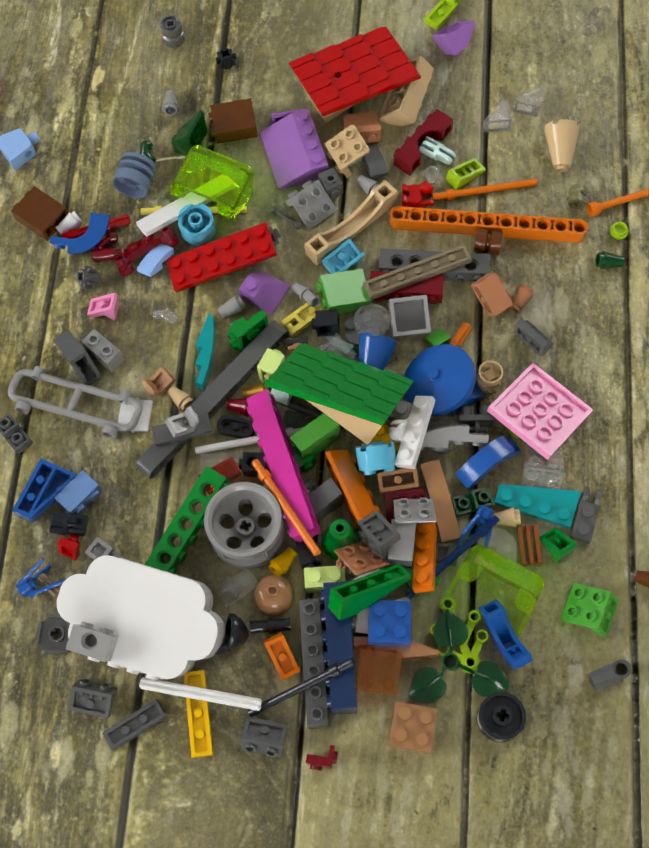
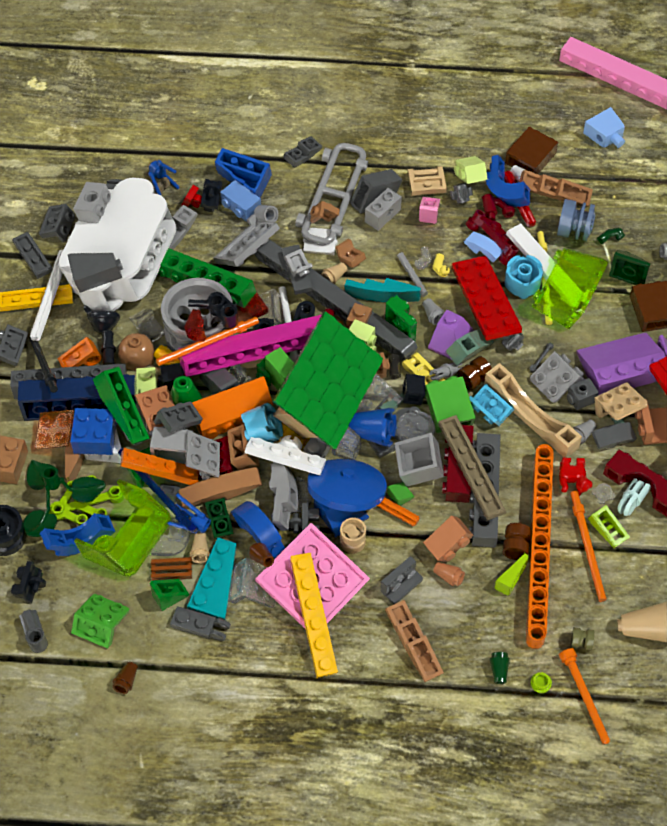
camera: 85 degrees right, 10 degrees down
none -> black hips [11,561,47,603]
none -> dark grey slope [67,253,123,293]
none -> clear red bracket [184,309,206,342]
none -> black beam [188,292,238,328]
none -> light grey hinge [213,205,280,267]
none -> reddish brown cone [249,543,274,567]
none -> yellow plate [290,552,338,678]
none -> medium nougat bracket [310,201,340,223]
none -> medium nougat bracket [347,303,372,329]
none -> medium nougat slope [385,600,444,682]
none -> light grey bar [397,252,428,297]
none -> tan plate [407,166,447,196]
none -> light yellow arm [433,254,450,277]
none -> sand green slope [446,329,494,366]
none -> yellowish green brick [454,156,487,184]
none -> reddish brown wheel [457,356,492,390]
none -> lime slope [495,554,529,596]
none -> medium nougat slope [519,170,593,207]

